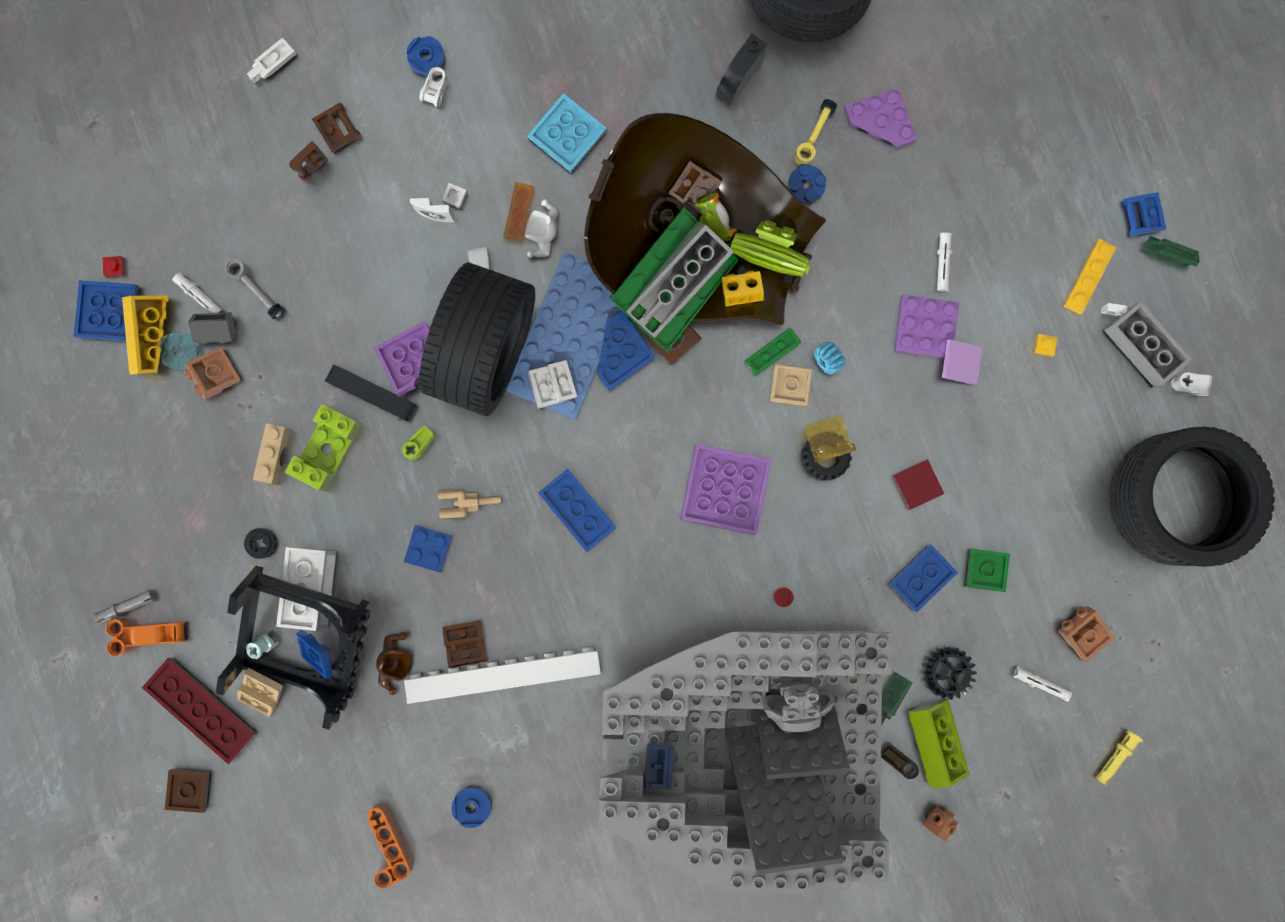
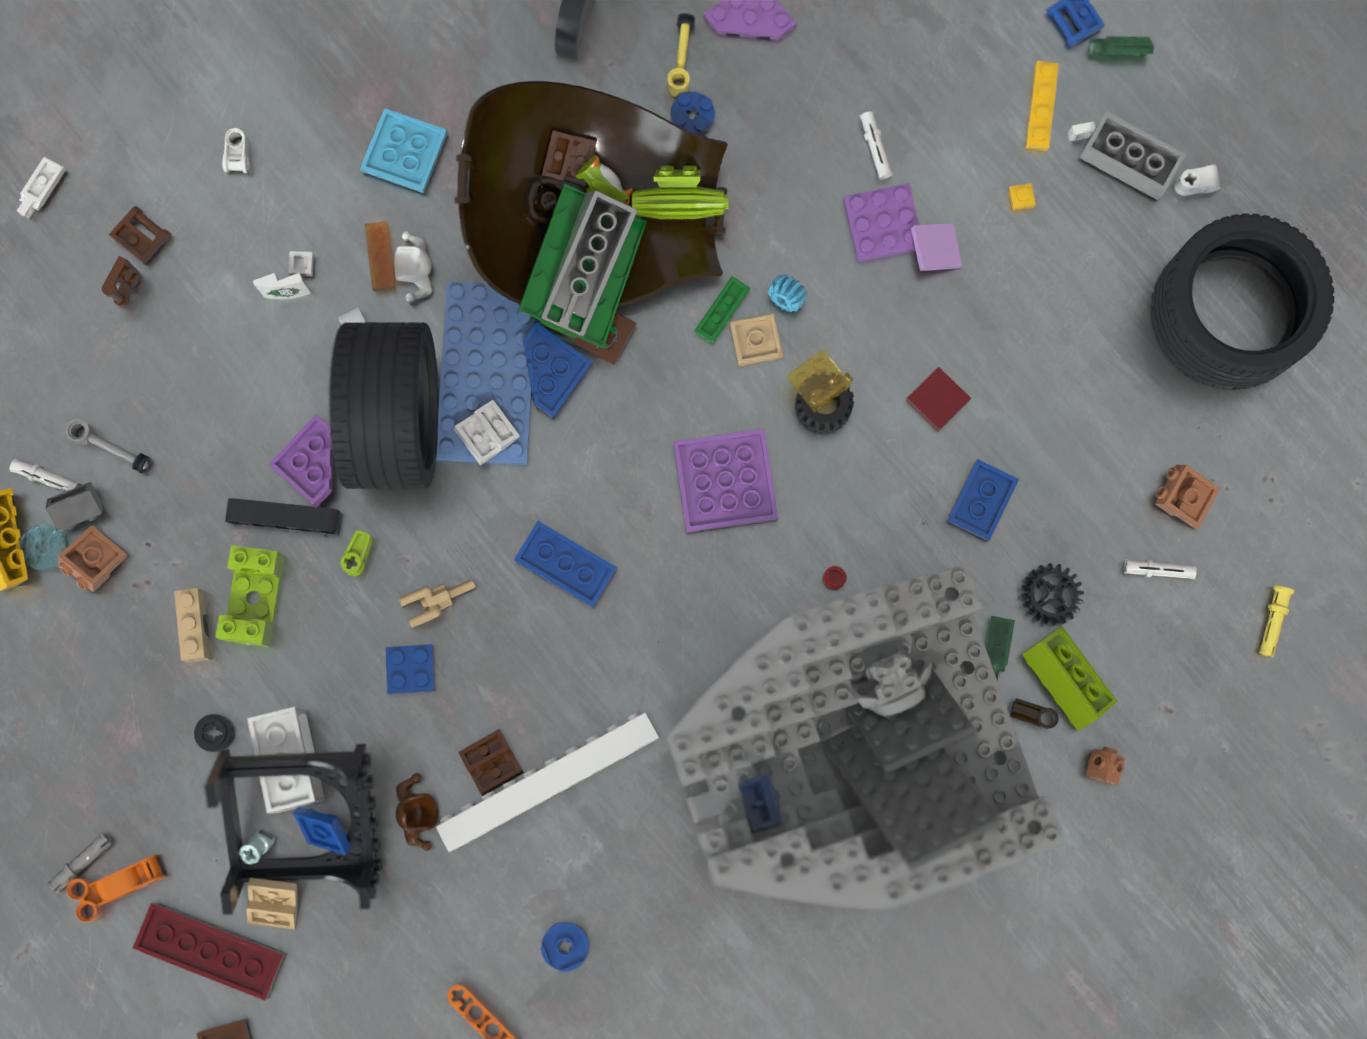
camera: 20 degrees left, 5 degrees down
blue plate [407,36,445,76] -> none
yellow brick [722,271,764,306] -> none
green plate [965,549,1010,592] -> none

